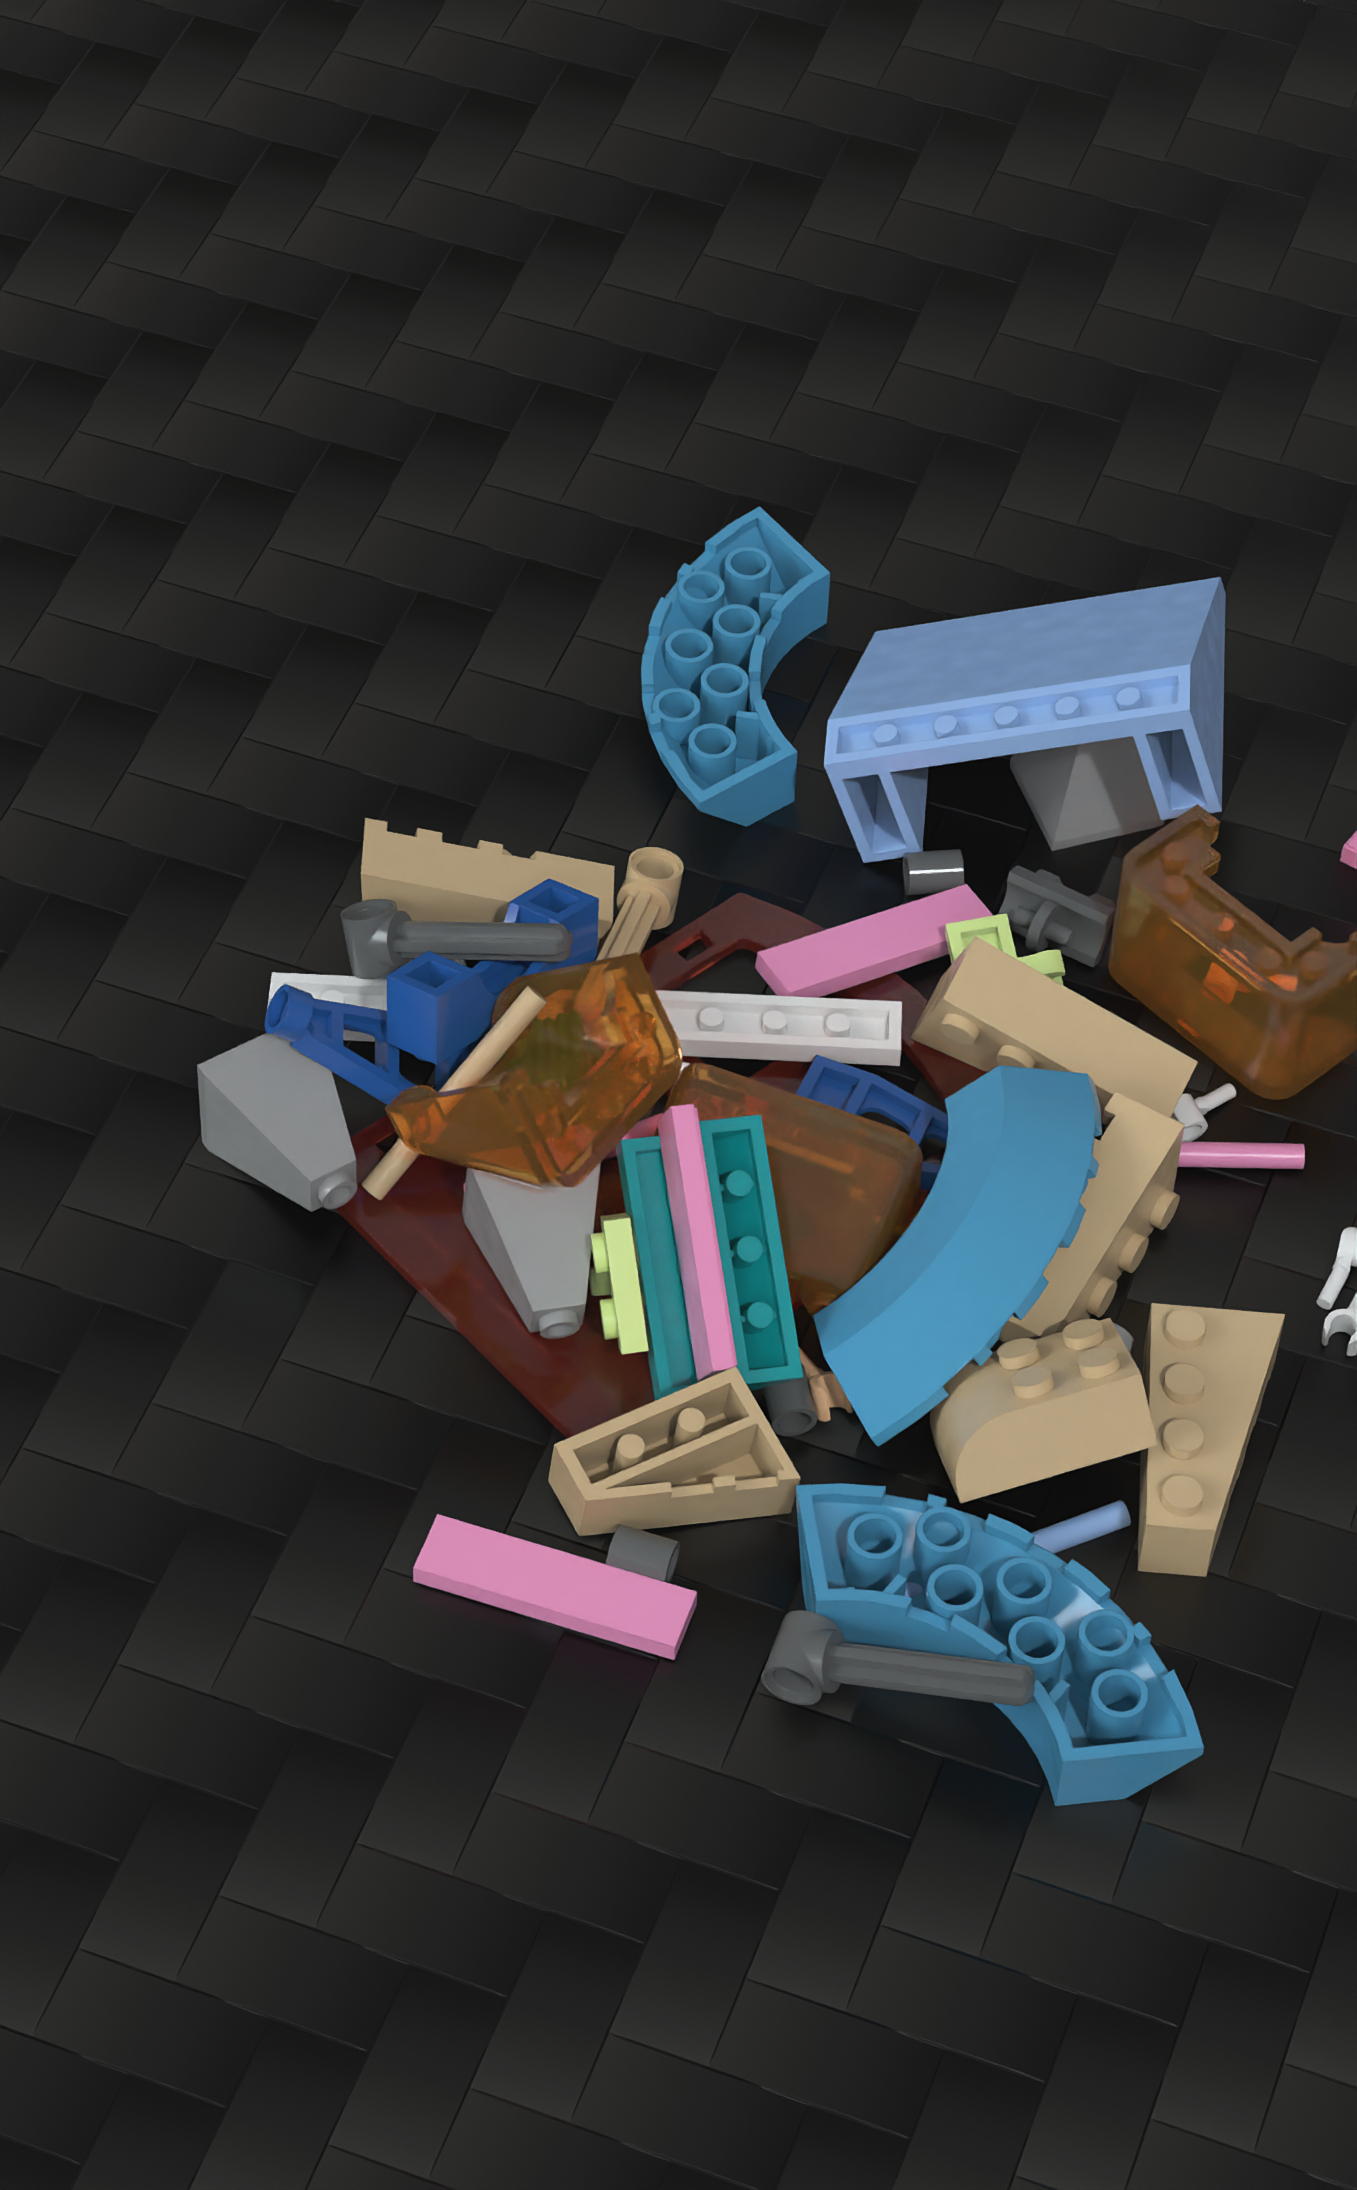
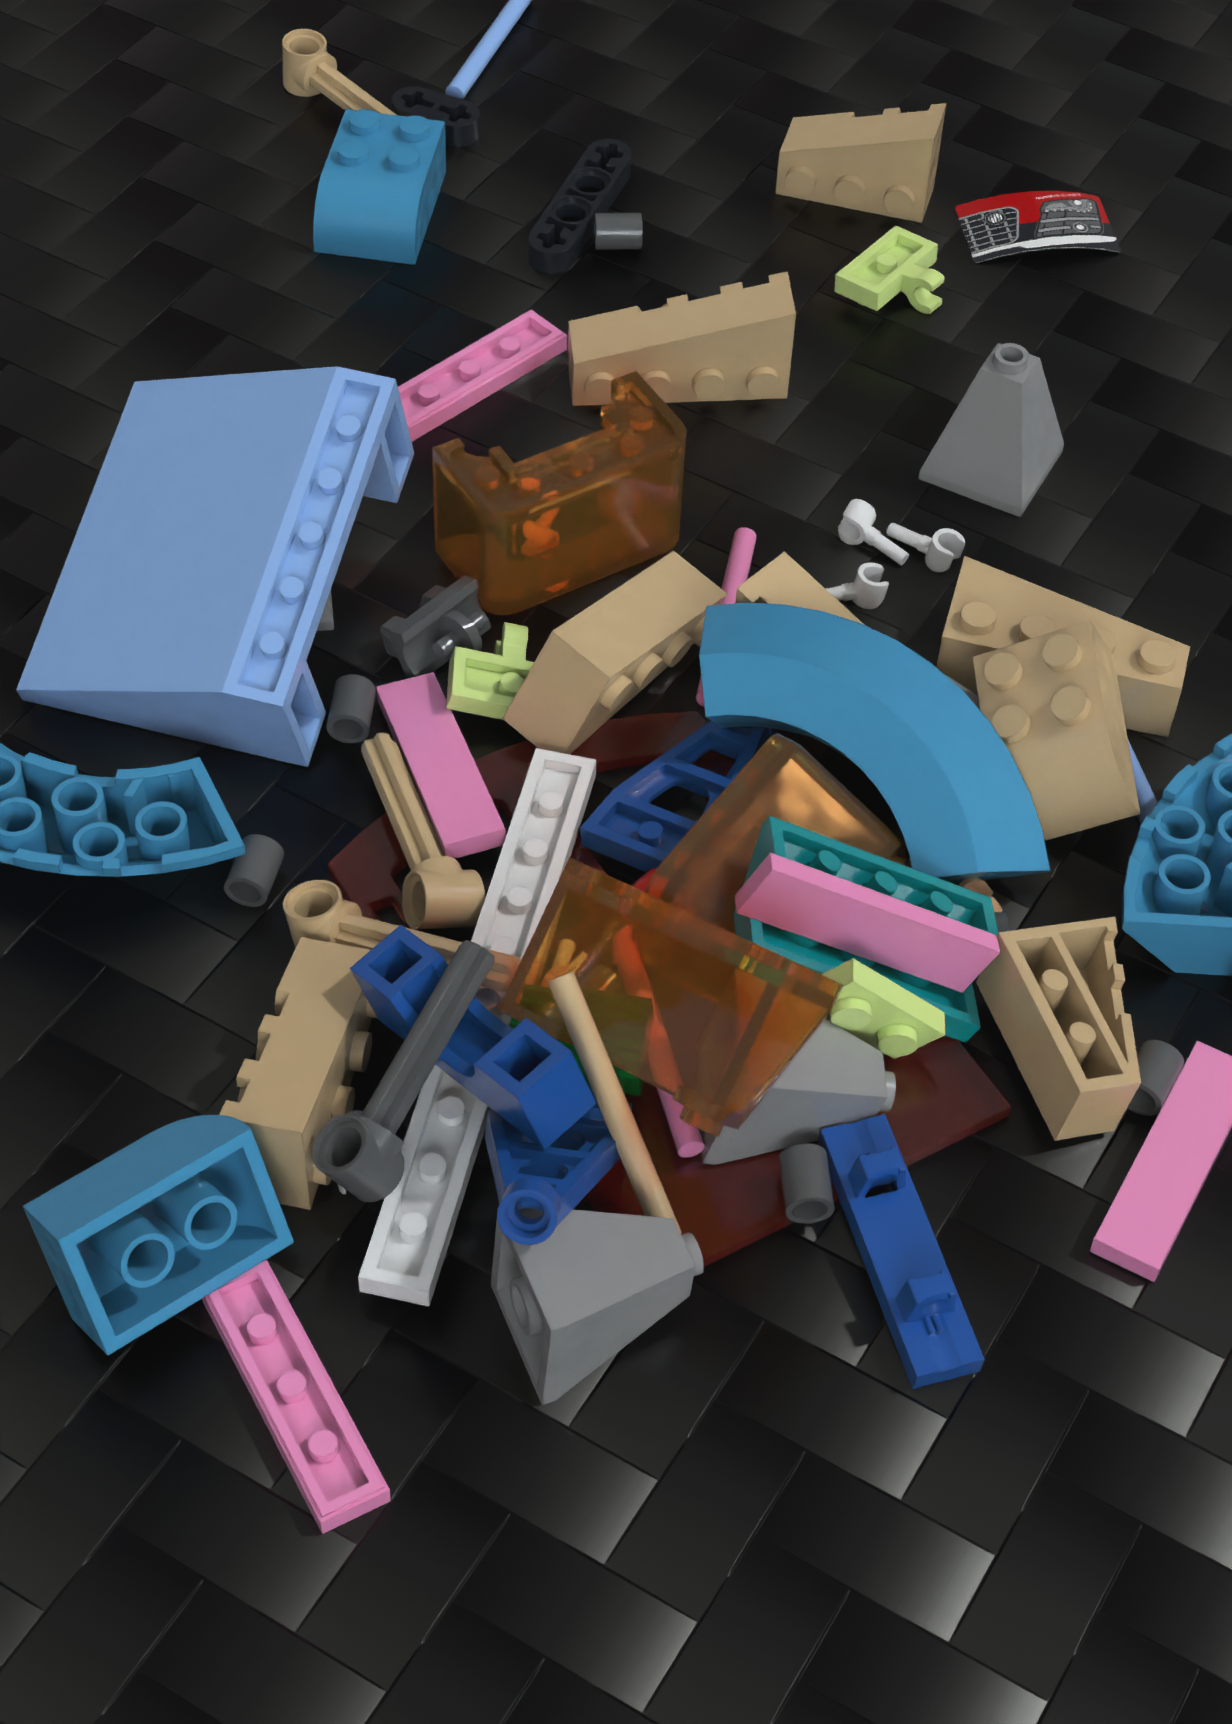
camera: 80 degrees left, 0 degrees up
none -> dark azure brick [23,1115,294,1355]
none -> bright pink tile [202,1259,391,1534]
none -> dark grey hinge [224,834,284,907]
none -> tan axle [361,732,485,930]
none -> dark grey hinge [779,1144,834,1224]
none -> blue hinge [817,1114,985,1389]
none -> white hand [826,562,889,609]

